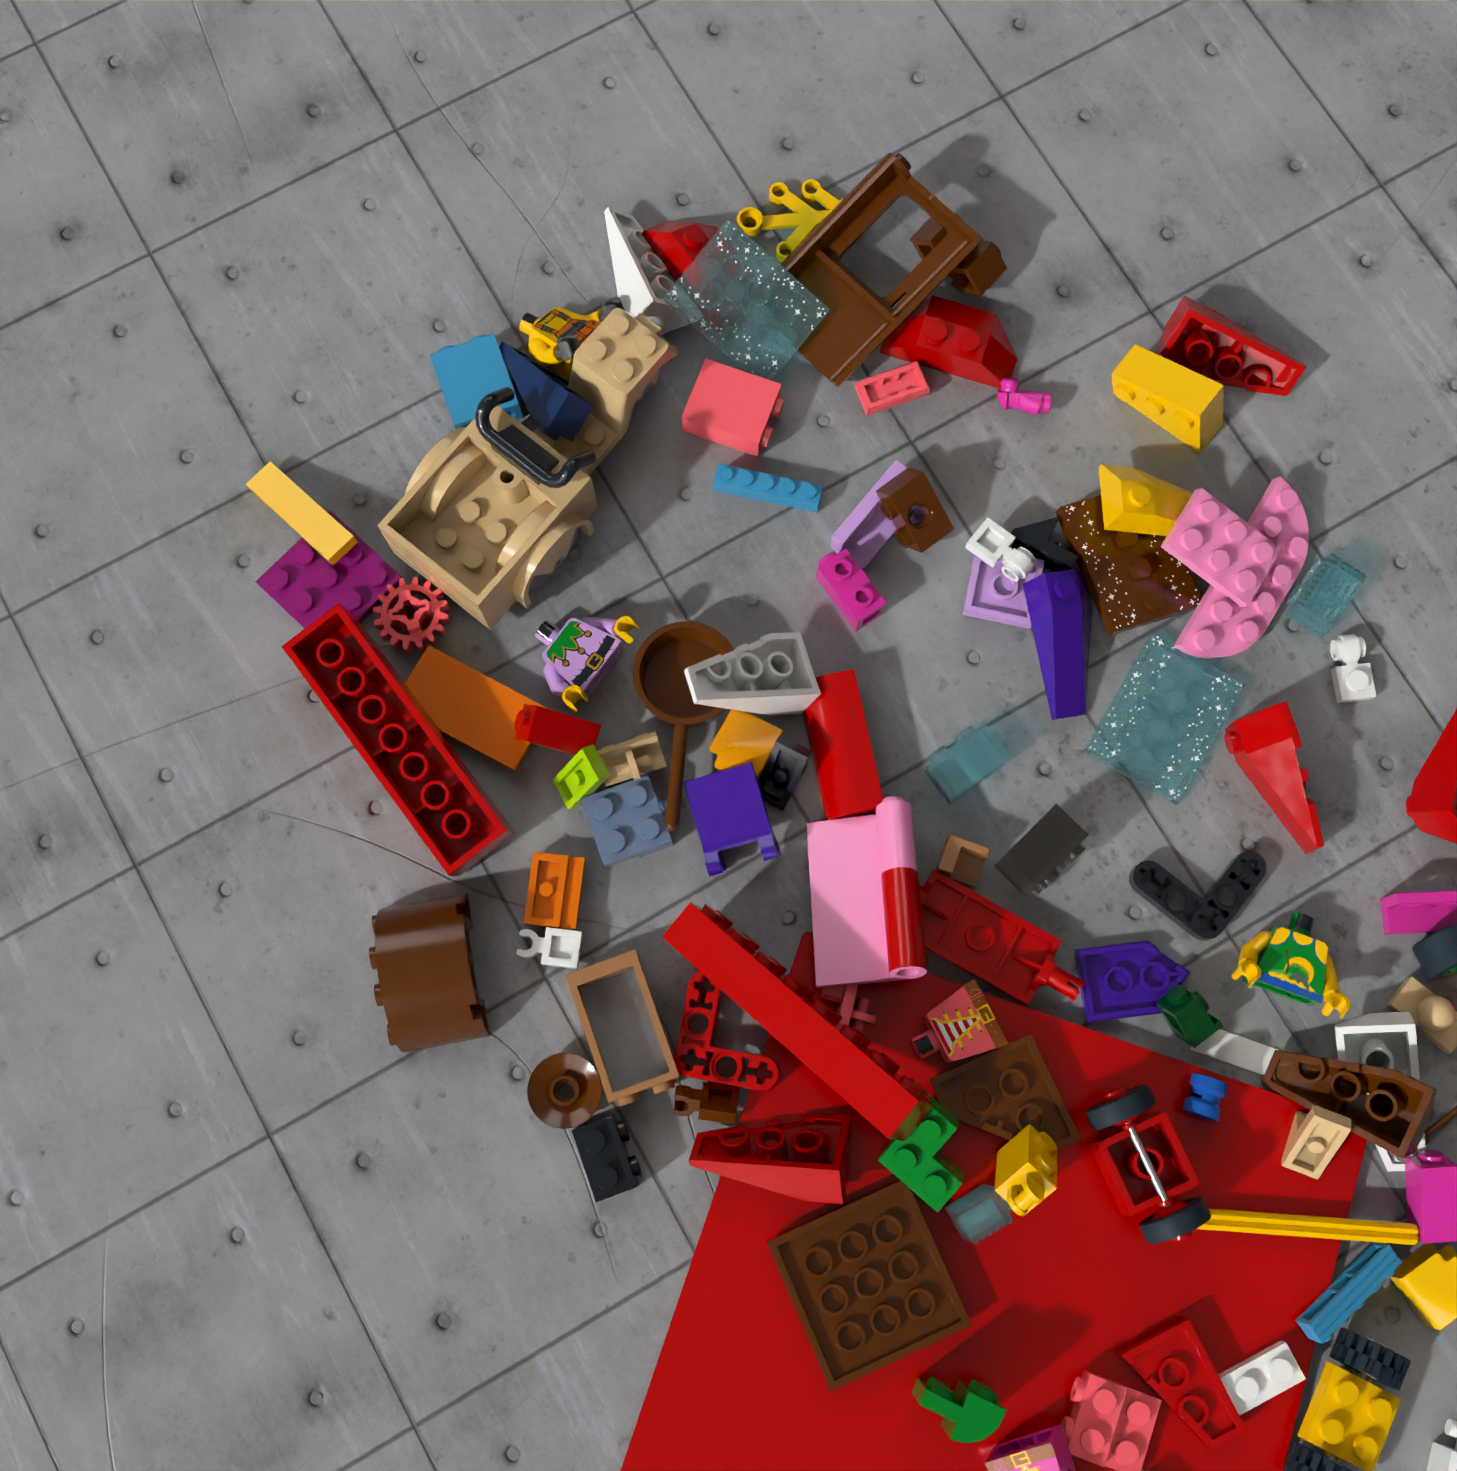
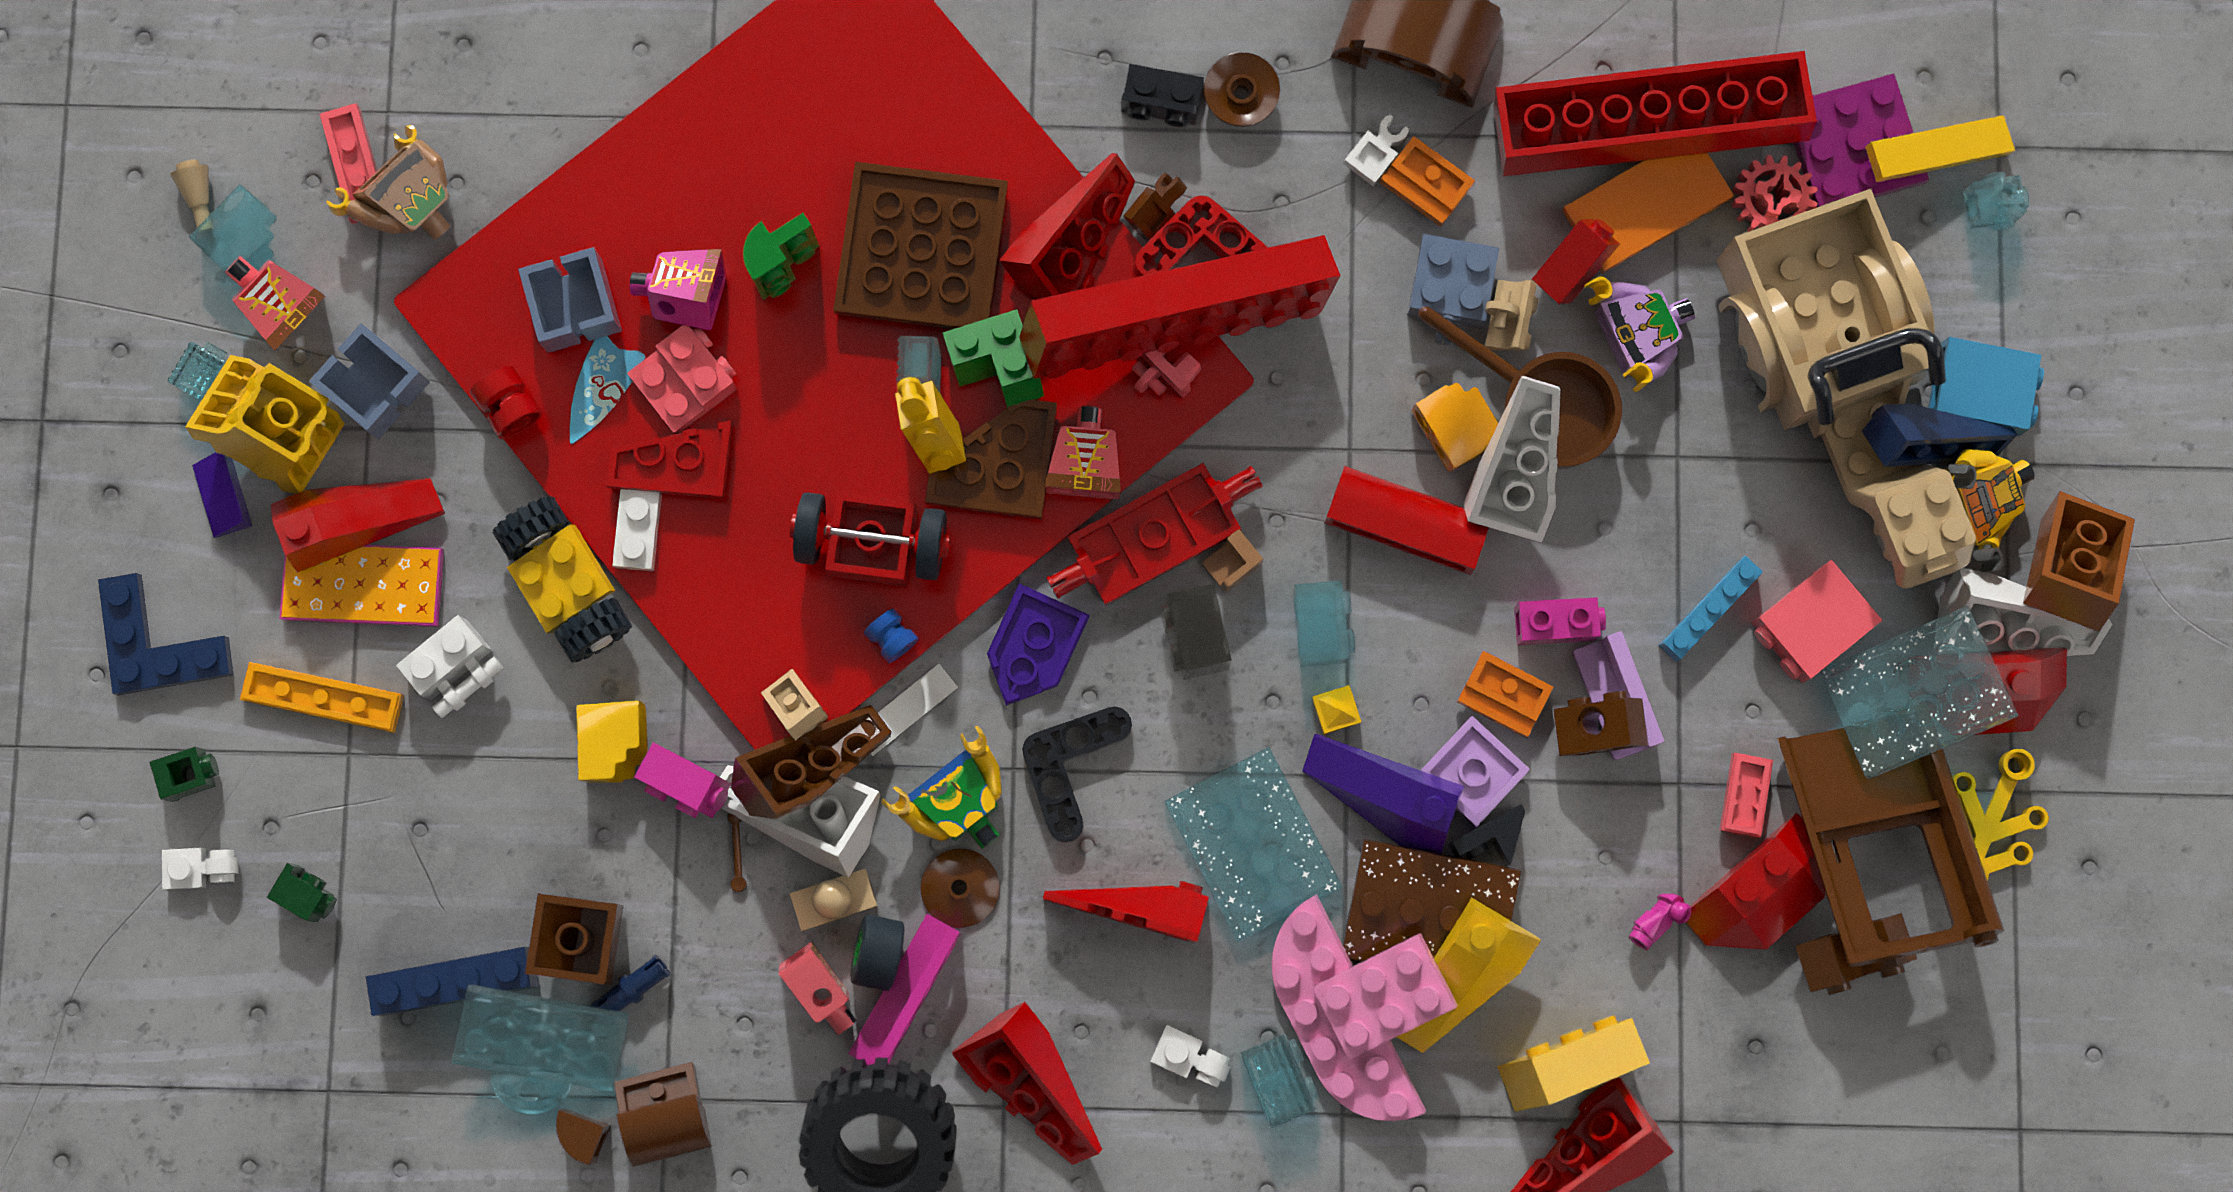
camera: 120 degrees right, 5 degrees up
lime plate [552,744,610,810] -> none
clear piece [565,949,681,1108] -> none
dark purple flag [683,762,781,877] -> none
black slope [758,735,812,811] -> none
bright pink door [806,796,927,989] -> none
white plate [965,517,1035,582] -> none
dark green brick [1155,984,1223,1048] -> none
yellow axle [1196,1208,1419,1245] -> none
dark azure piece [1295,1242,1402,1344] -> none
none -> reddish brown dish [921,849,1000,928]
none -> yellow tile [1311,685,1362,735]
none -> orange plate [1456,650,1553,738]
none -> clear light blue brick [1963,172,2029,231]
none -> dark orange brick [2023,491,2135,632]

